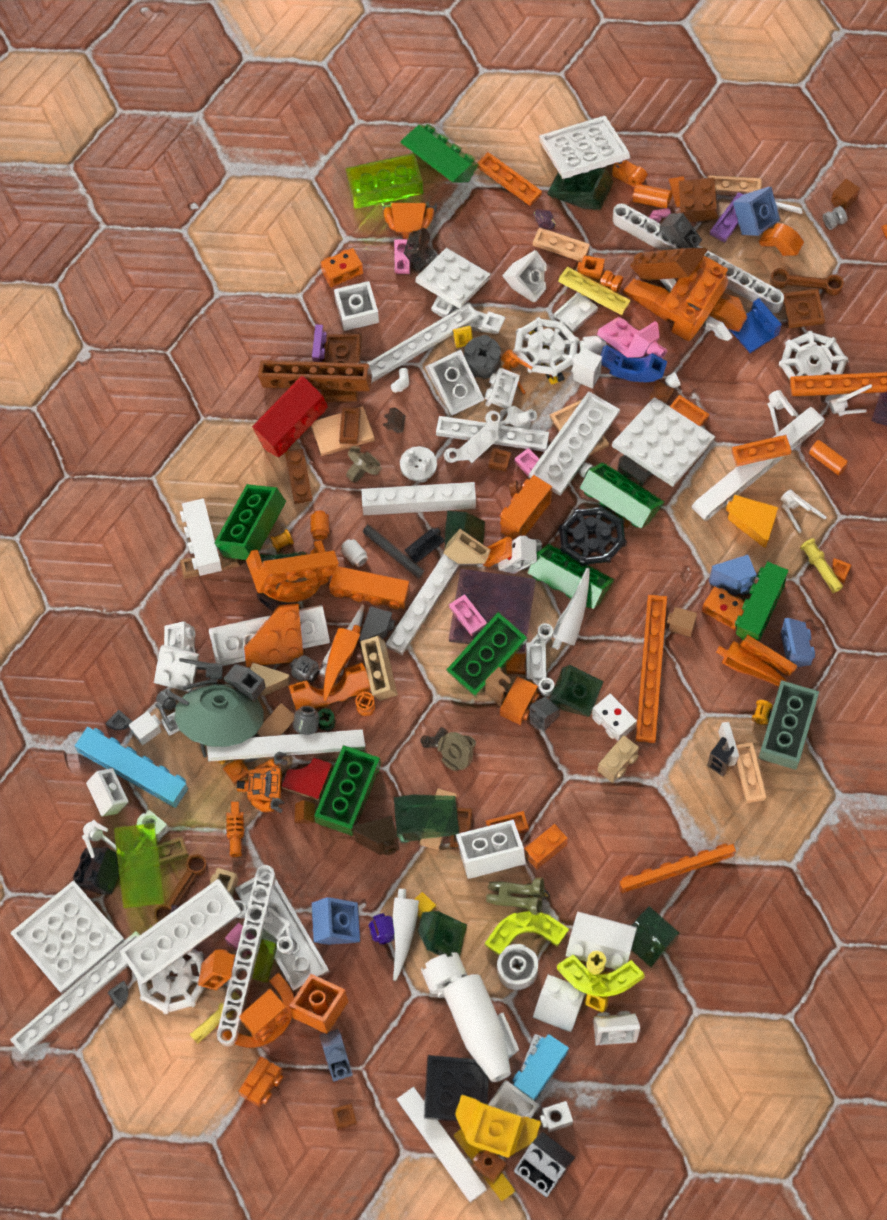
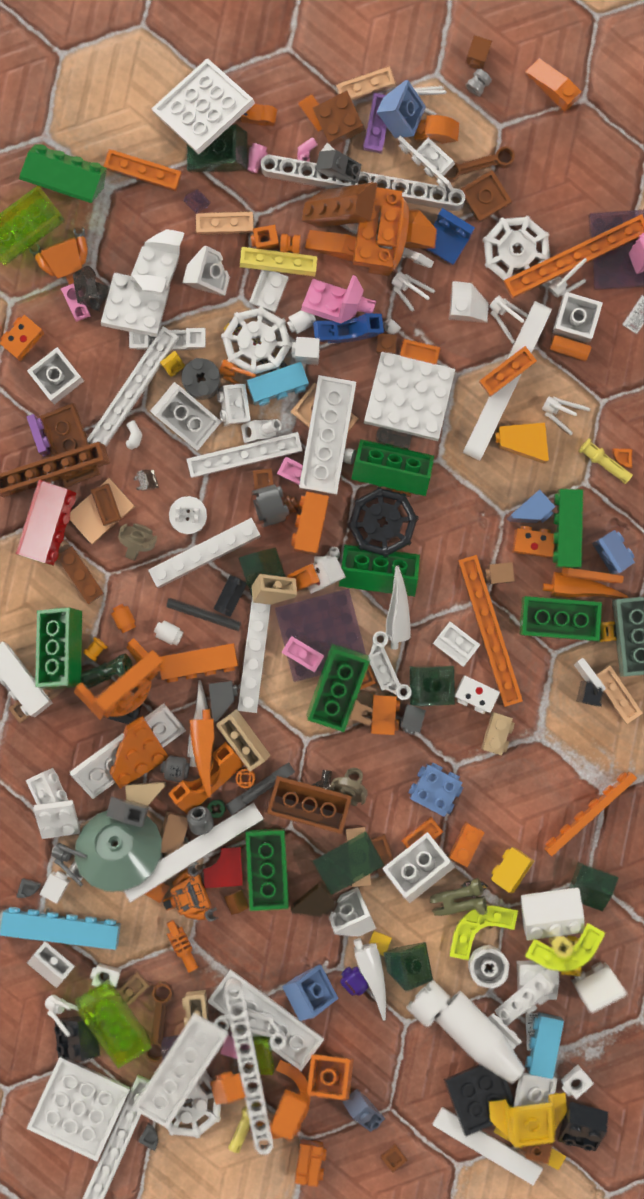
camera: 25 degrees left, 20 degrees up
dark grey plant [179,658,222,690] -> none
white plate [444,411,501,463] -> none
orange brick [633,184,672,209] -> none
none -> white piece [131,229,184,294]
none -> dark grey piece [225,762,295,815]
none -> bright pink cone [247,143,267,173]
none -> medium azure brick [247,362,309,406]
none -> dark grey brick [252,484,289,528]
none -> dark orange slope [267,776,352,834]
none -> white slope [329,887,376,937]
none -> white plant [391,271,435,311]
none -> white bracket [397,136,455,192]
none -> medium blue brick [408,763,463,817]
none -> white plate [433,622,480,667]
none -> white slope [449,281,489,323]
none -> yellow brick [491,847,535,893]
none -> white bracket [495,971,554,1026]
none -> green brick [519,596,602,641]
none -> white brick [552,292,603,344]

